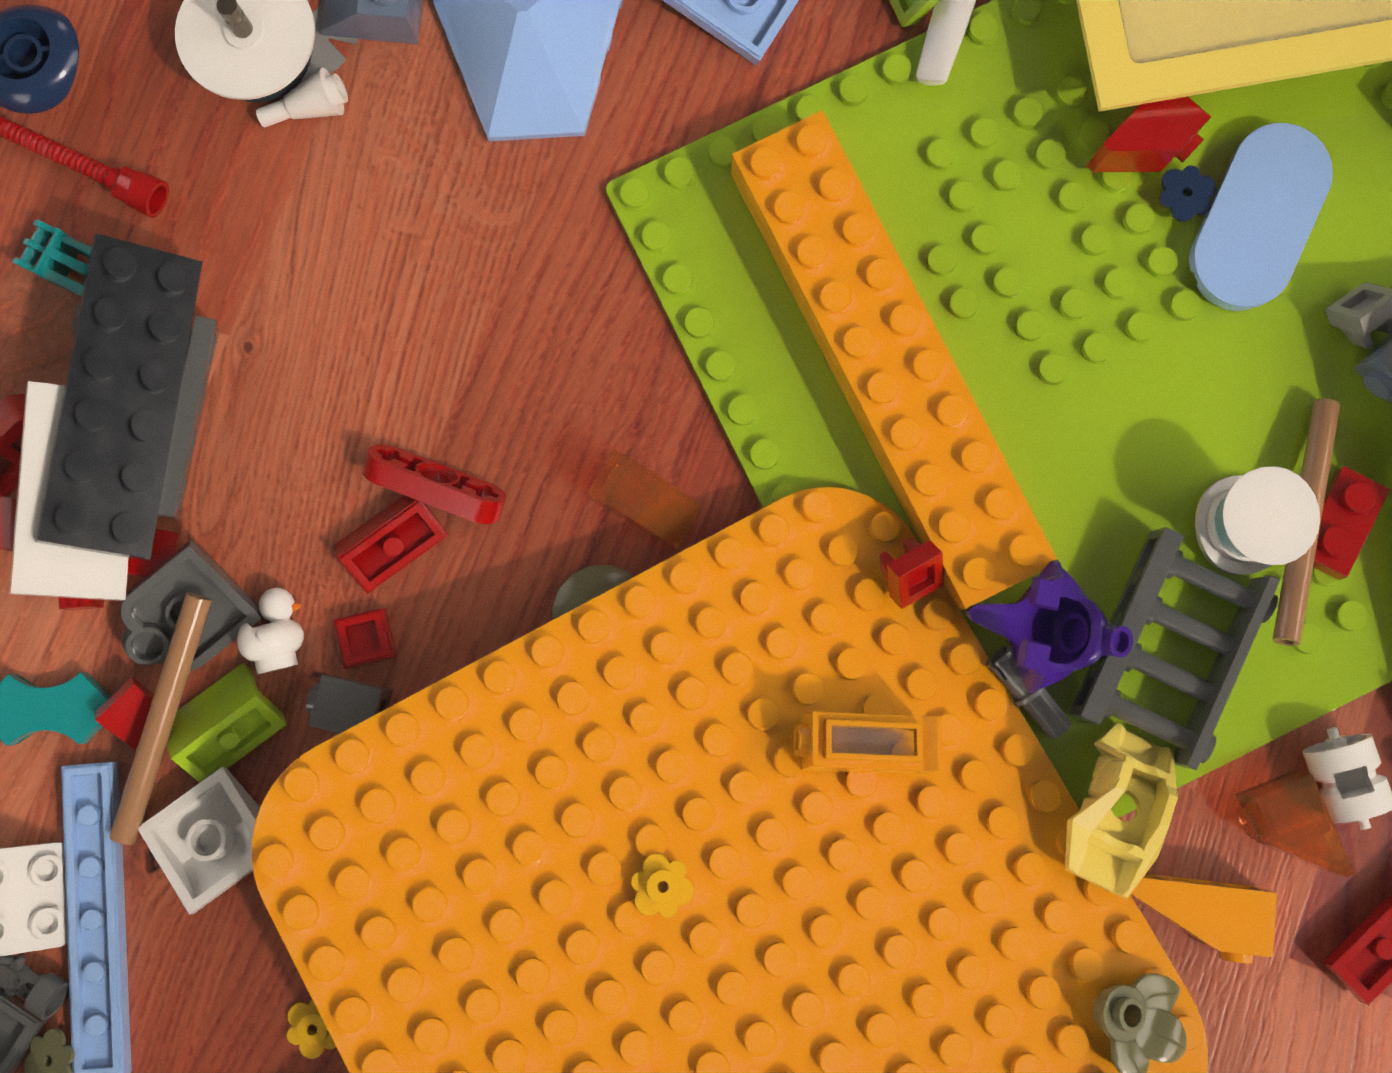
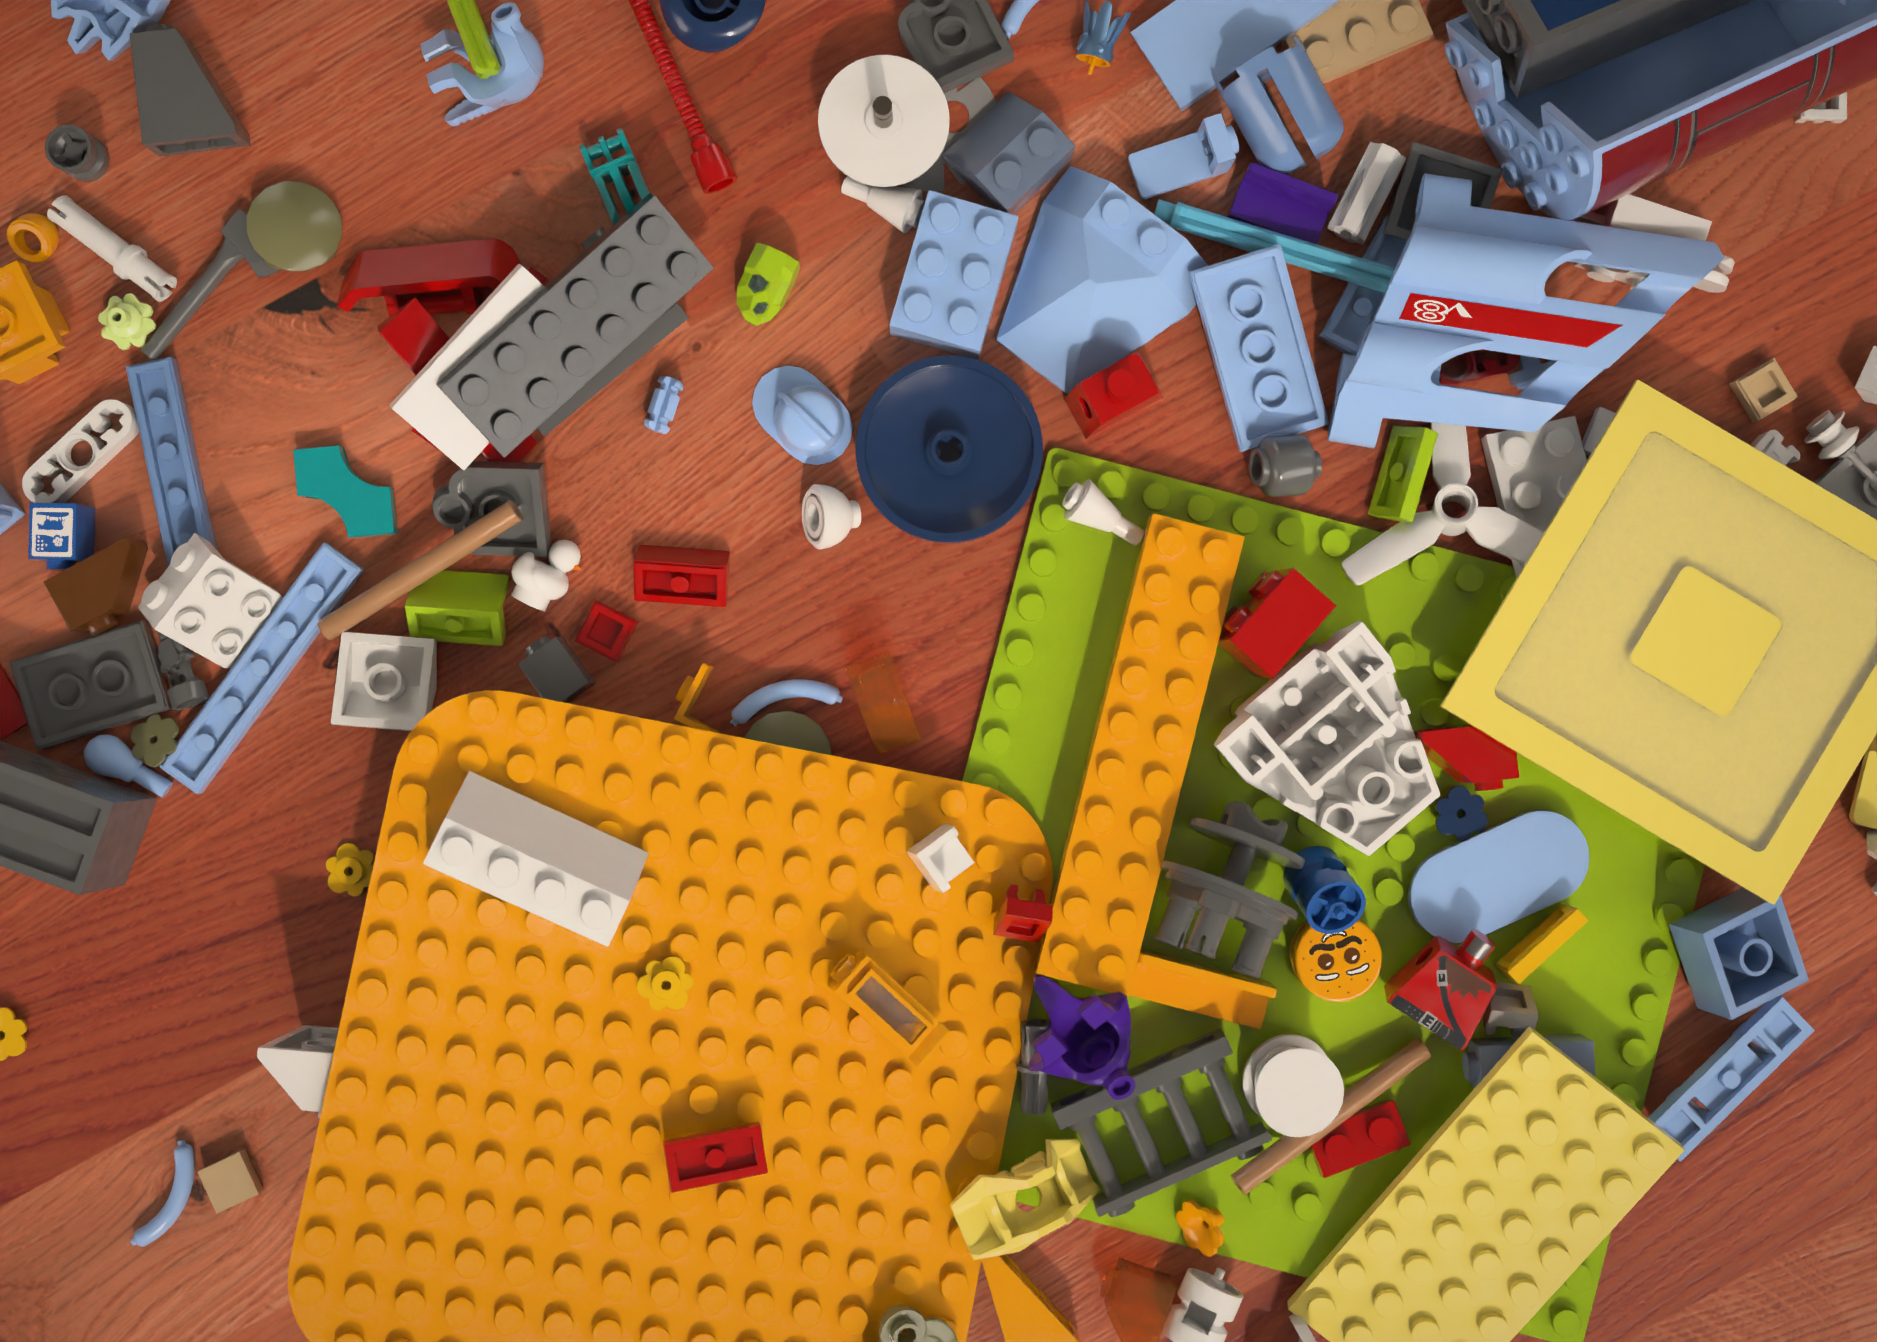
camera: 35 degrees right, 5 degrees up
red tile [94,677,154,750] -> none
red beam [363,444,506,524] -> none
none -> white slope [423,771,649,947]
none -> light blue piece [644,376,683,434]
none -> red plate [662,1122,768,1193]
none -> light orange bracket [674,663,723,734]
none -> light blue piece [730,679,843,726]
none -> lime rock [736,242,801,326]
none -> light blue piece [752,366,853,465]
none -> white brick [802,484,861,550]
none -> dark blue dish [856,355,1043,544]
none -> light blue piece [889,190,1019,360]
none -> white panel [906,824,974,893]
none -> white cone [1062,479,1145,546]
none -> red torso [1064,351,1163,439]
none -> light orange panel [1129,948,1277,1030]
none -> dark grey piece [1154,801,1305,979]
none -> light orange plant [1176,1199,1224,1257]
none -> white wedge [1214,620,1440,856]
none -> red brick [1218,567,1336,678]
none -> dark grey head [1249,435,1322,497]
none -> blue wheel [1283,846,1366,934]
none -> light orange head [1289,920,1382,1002]
none -> red torso [1384,929,1497,1052]
none -> yellow tile [1495,904,1588,984]

